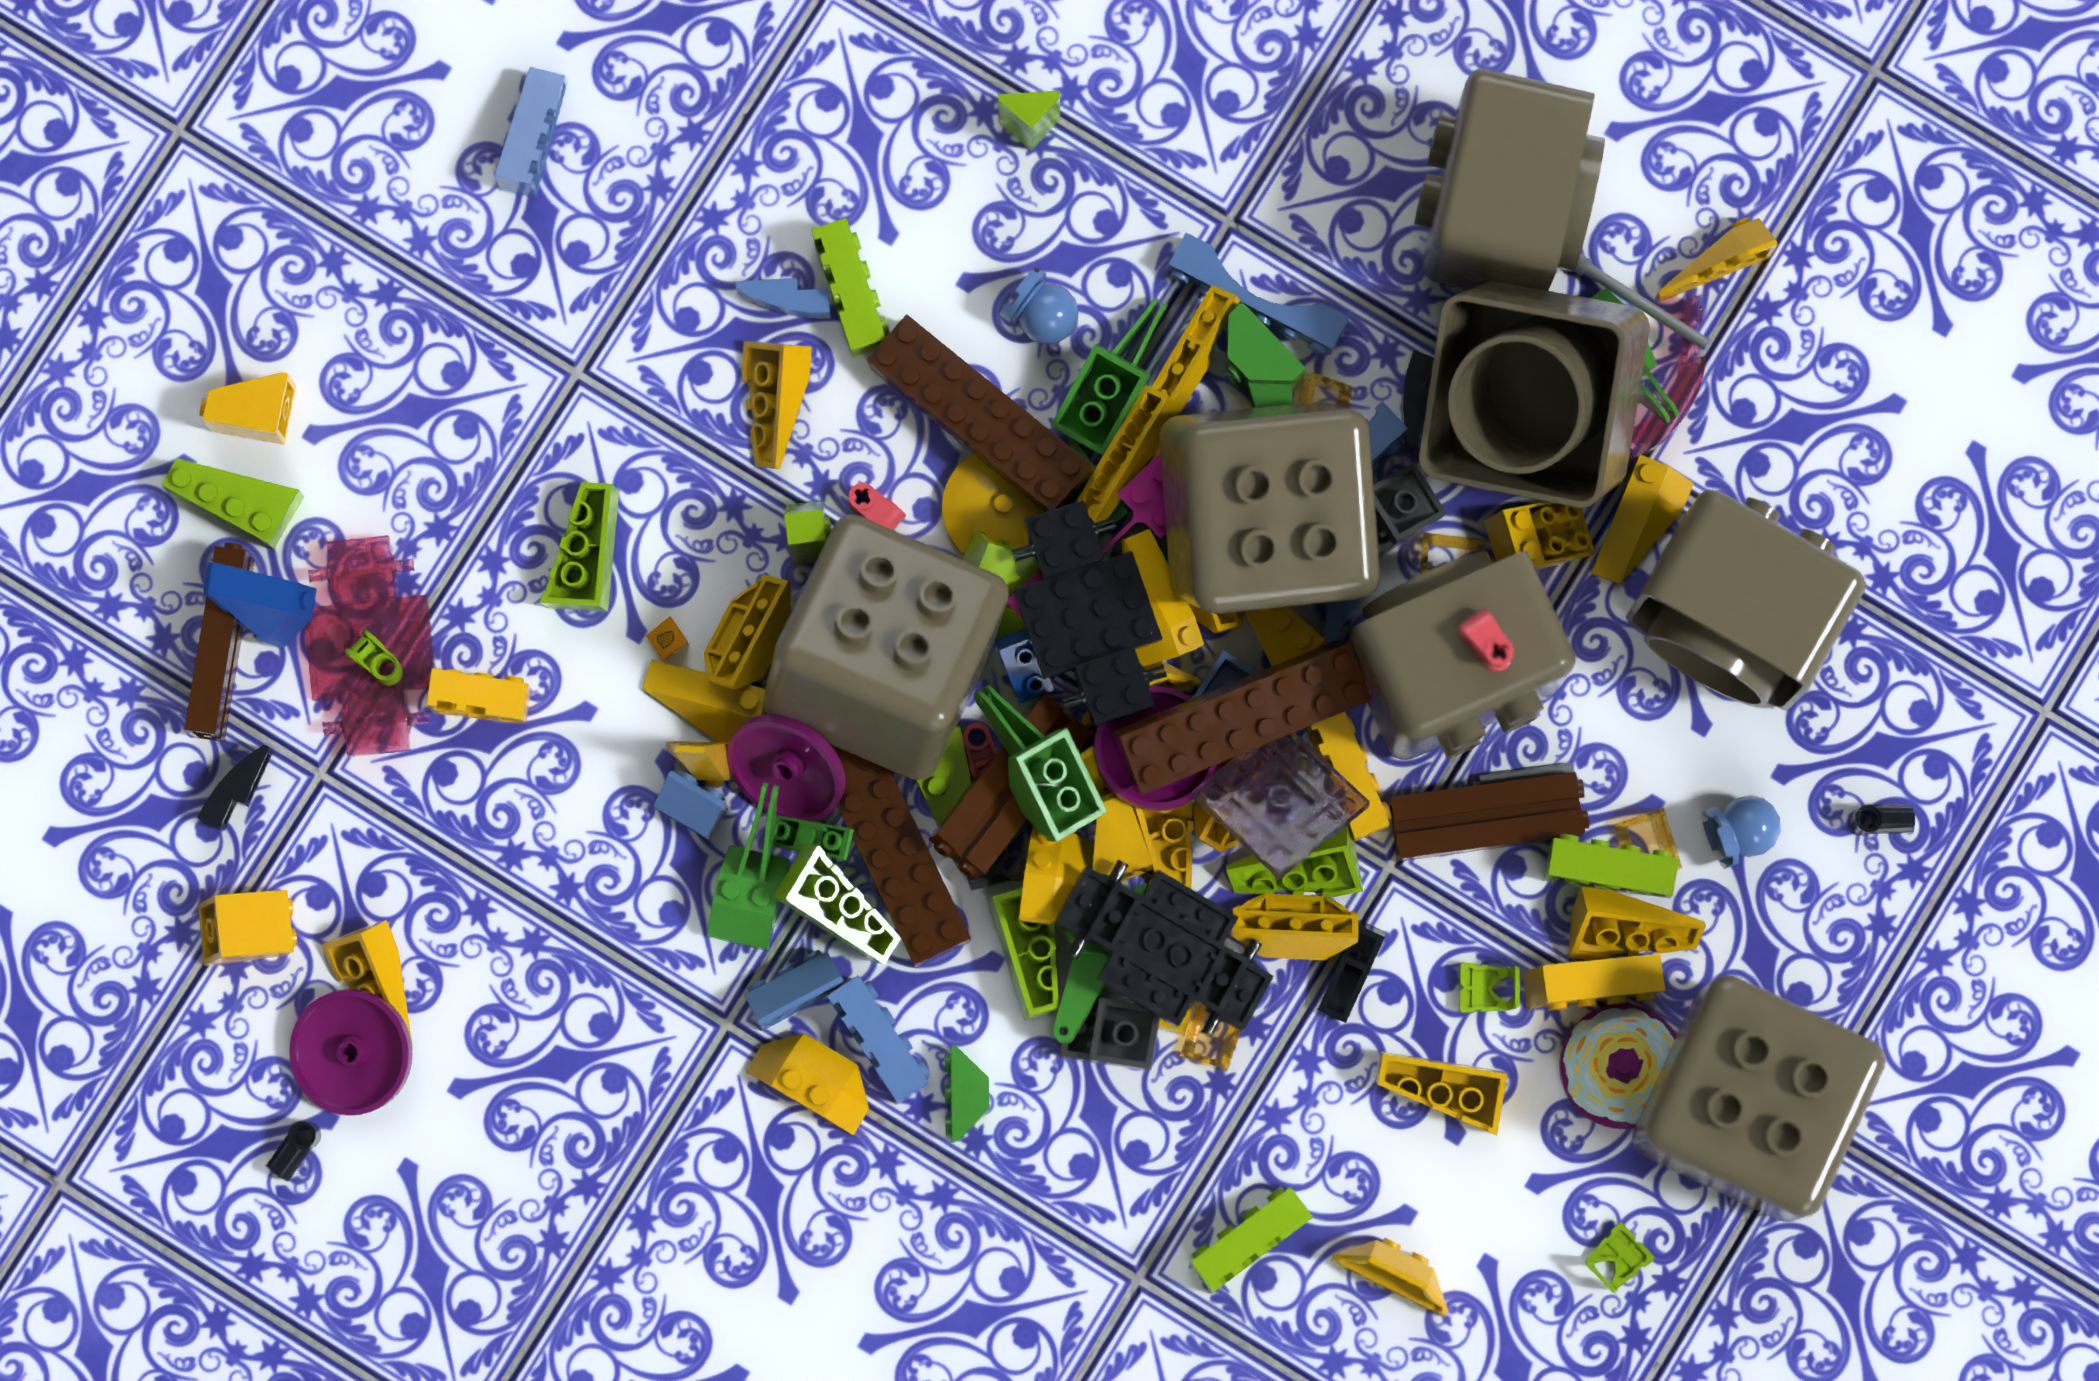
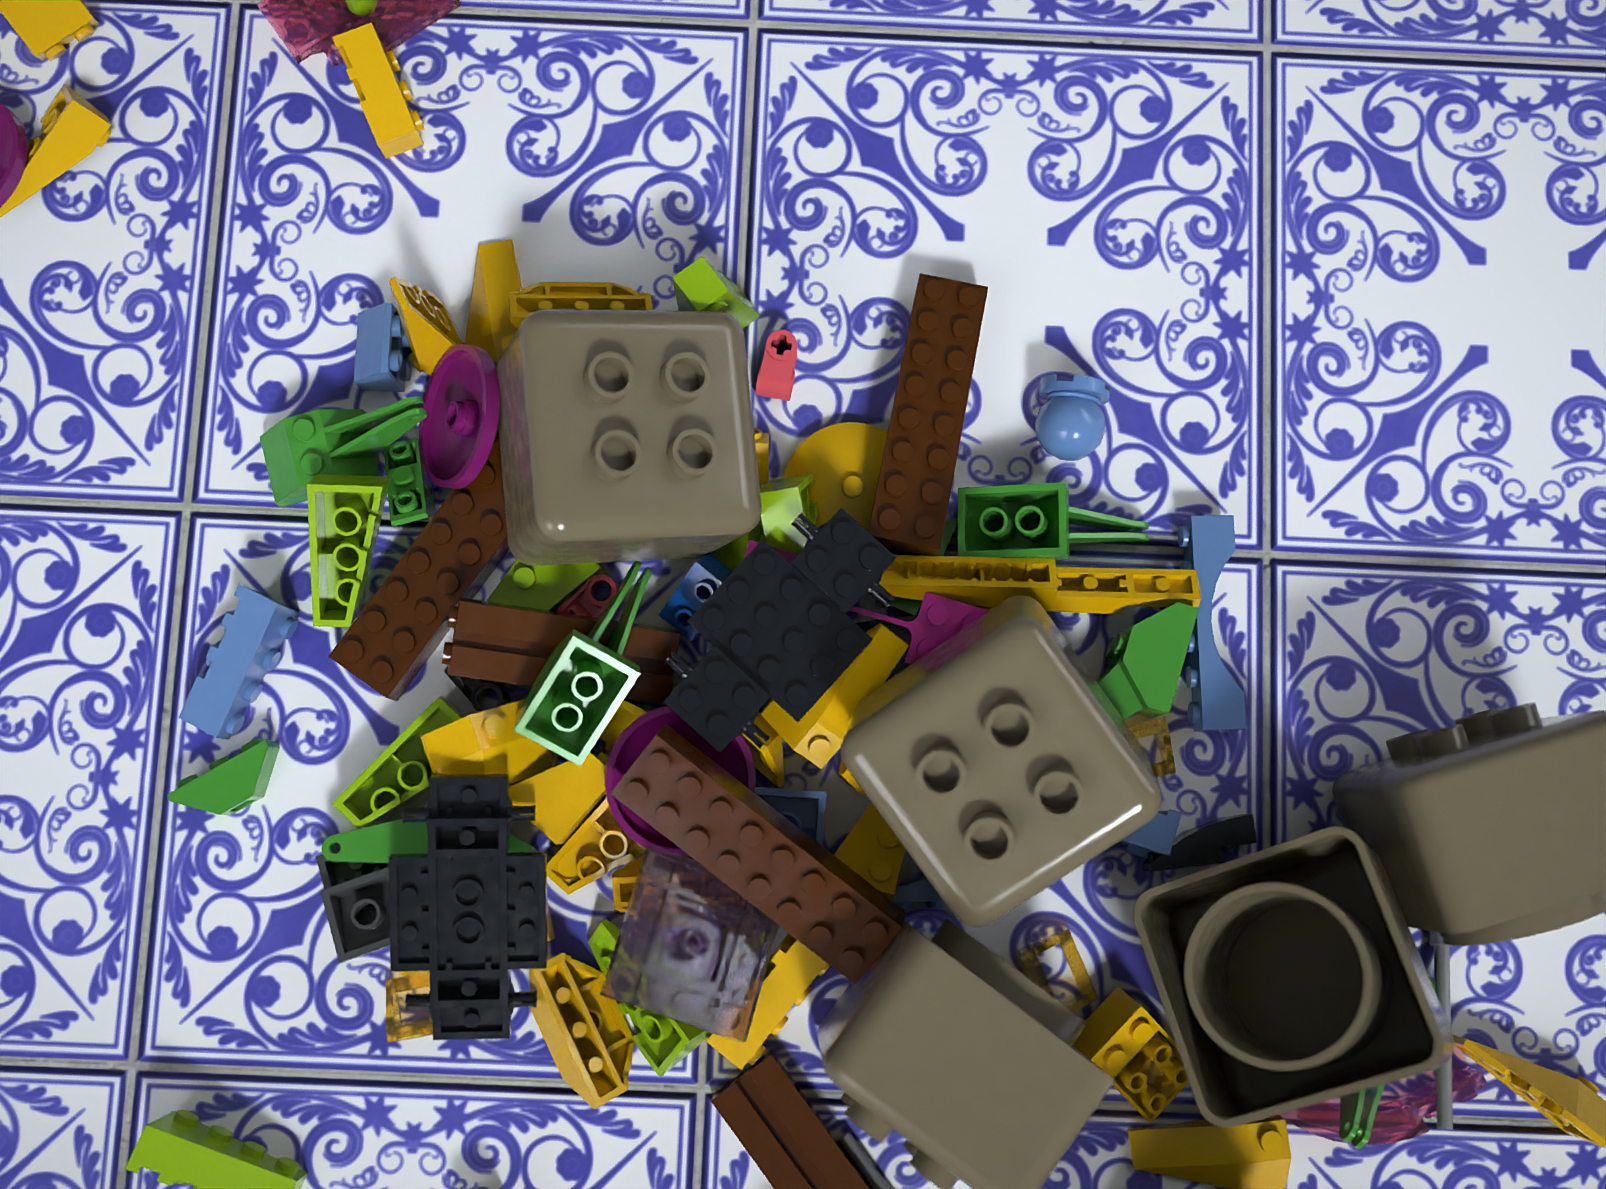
camera: 55 degrees right, 0 degrees up
lime wedge [539,482,619,612] -> none
light orange slope [646,616,689,661] -> none
medium blue slope [735,278,831,319] -> none
yellow wedge [742,341,812,469] -> none
medium blue slope [744,950,845,1031] -> none
yellow wedge [746,1033,869,1136] -> none
lime wedge [811,218,890,357] -> none
lime slope [998,91,1060,151] -> none
black slope [1318,919,1387,1023] -> none
dark grey slope [1373,462,1447,557] -> none
coral piece [1457,608,1514,672] -> none

